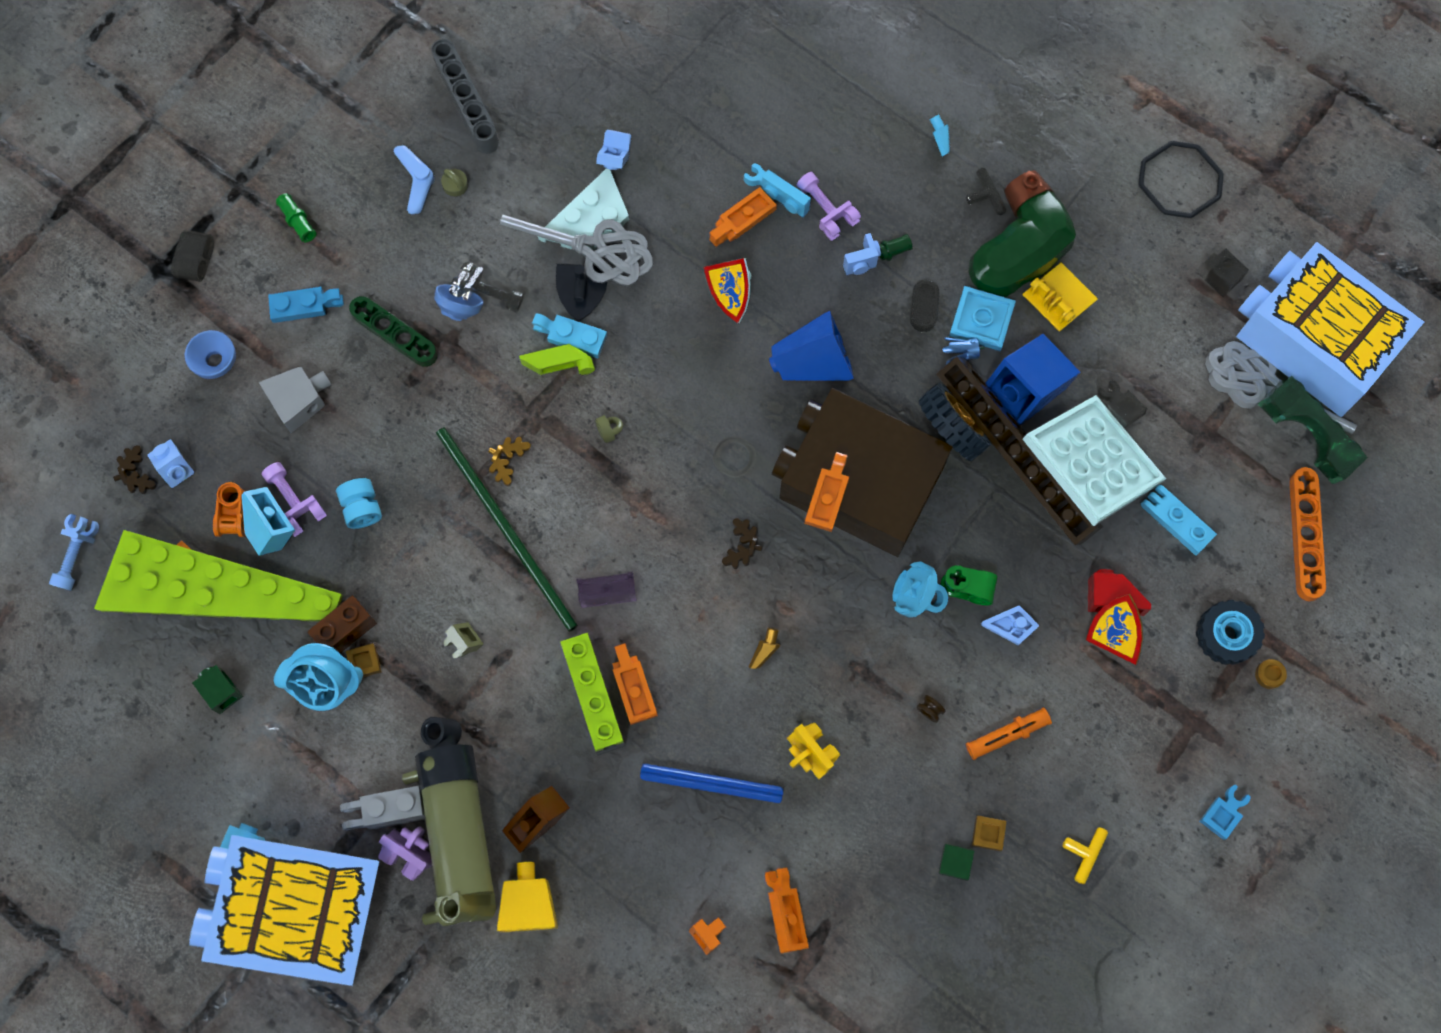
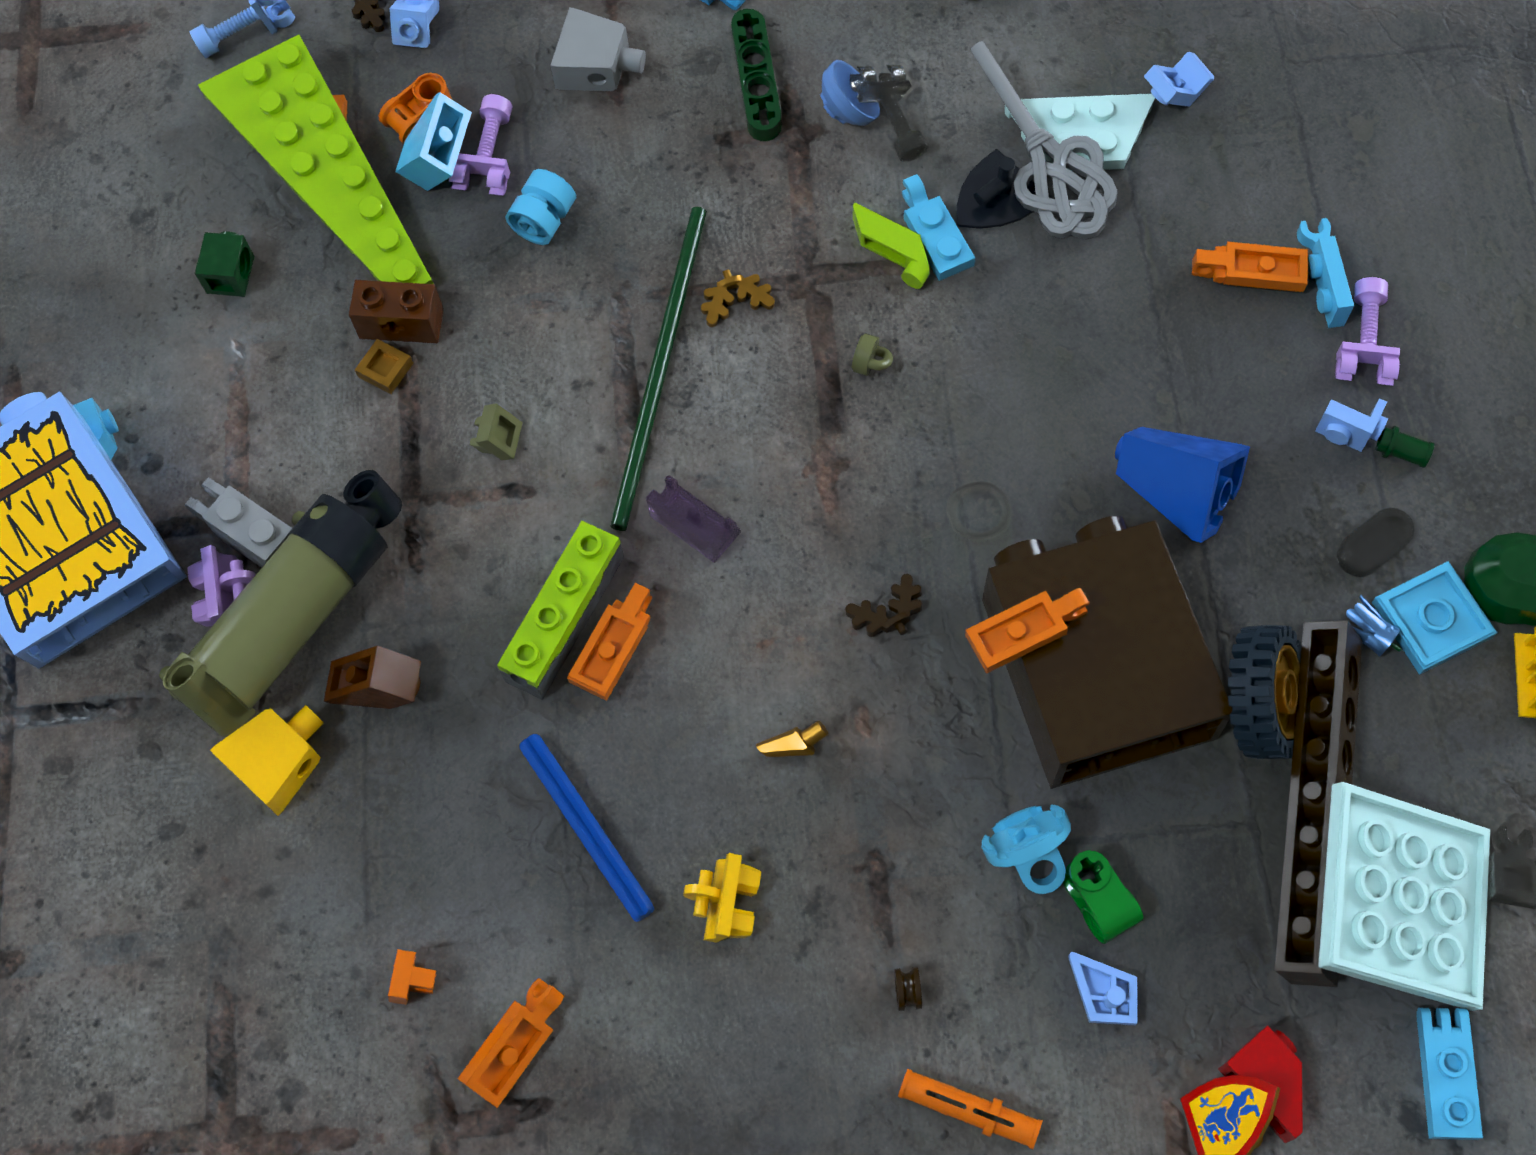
camera: 50 degrees right, 5 degrees down
medium azure piece [274,643,363,711] -> none
shield [704,258,751,323] -> none
blue slope [986,334,1080,426] -> none

